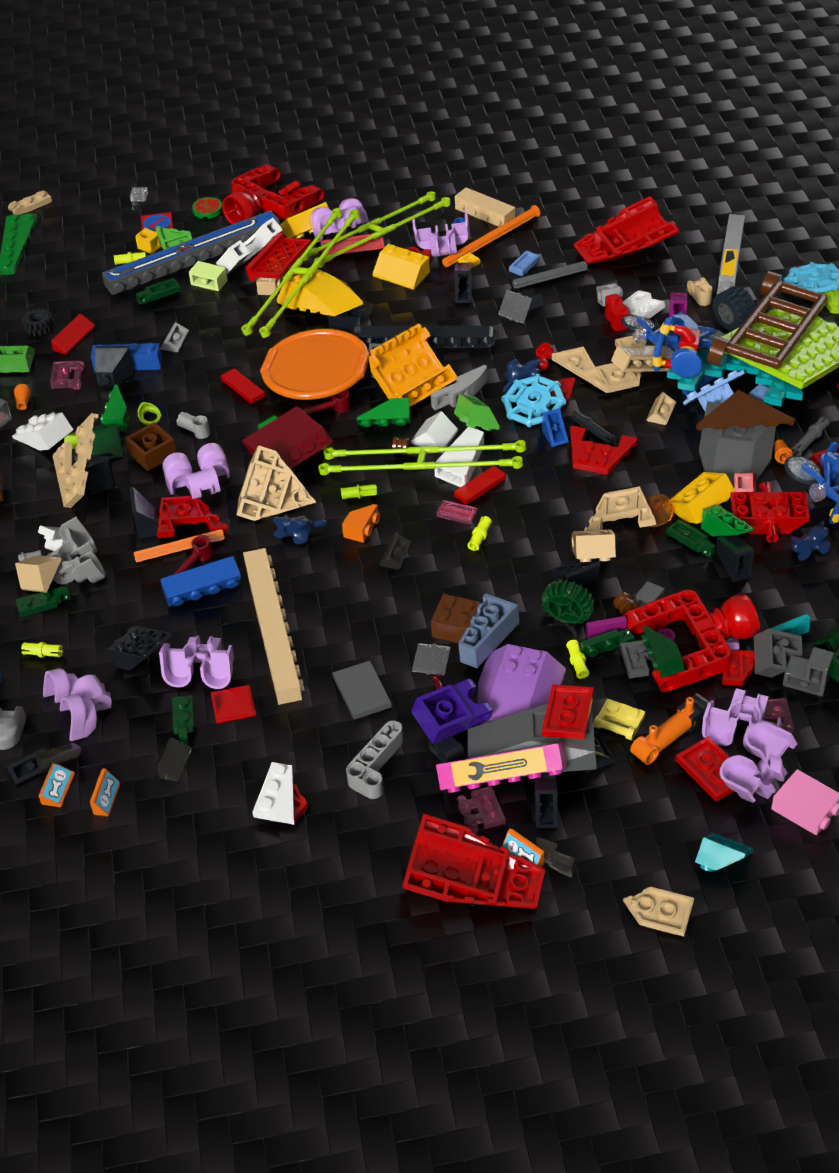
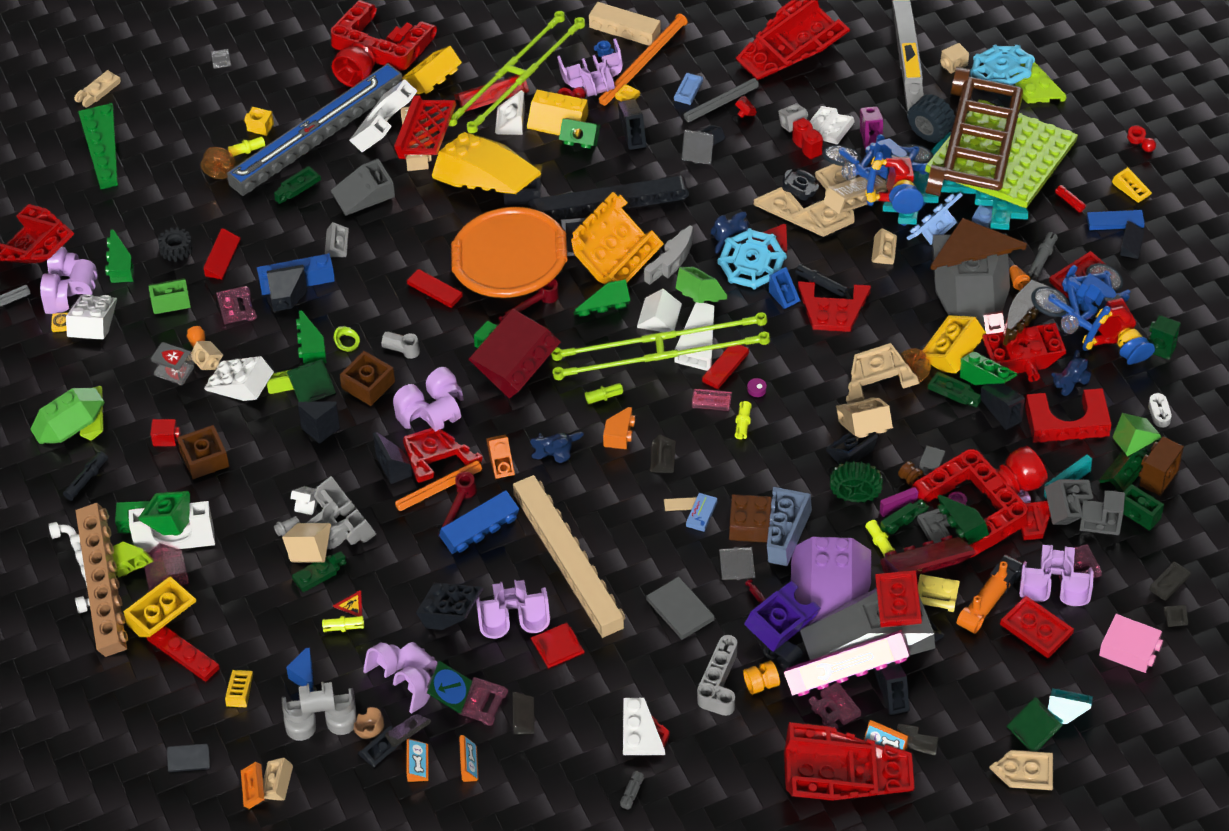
camera: 15 degrees left, 5 degrees up
tan wing [53,413,98,508] -> none
blue piece [141,212,173,232] -> none
bright green wing [155,226,192,250] -> none
dark green hinge [172,695,194,745] -> none
yellowish green brick [189,261,228,291] -> none
tile [192,197,223,219] -> none
tan wedge [236,445,316,521] -> none
lime bar [241,208,360,338] -> none
lavender piece [310,198,369,242] -> none
reddish brown wheel [392,437,409,455] -> none
red plate [536,343,553,371] -> none
tan piece [687,277,712,306] -> none
lavender piece [720,722,797,803] -> none
none -> tan brick [189,341,223,370]
none -> clear orange wheel [201,147,235,179]
none -> dark grey slope [331,159,395,216]
none -> sticker [333,590,362,616]
none -> medium nougat hair [354,707,384,739]
none -> piece [427,661,472,714]
none -> clear pink plate [459,677,508,726]
none -> orange slope [486,435,515,479]
none -> white slope [495,90,525,135]
none -> brick [559,118,600,149]
none -> dark grey axle [620,771,644,809]
none -> tan sticker [664,497,697,511]
none -> medium blue tile [686,493,717,532]
none -> red piece [735,96,757,118]
none -> light orange wheel [743,660,780,695]
none -> magenta tile [747,378,767,397]
none -> black plate [782,169,819,201]
none -> dark red slope [880,535,976,575]
none -> tan brick [940,43,969,73]
none -> slope [1003,280,1051,346]
none -> dark green piece [1007,697,1063,752]
none -> red arch [1025,388,1111,442]

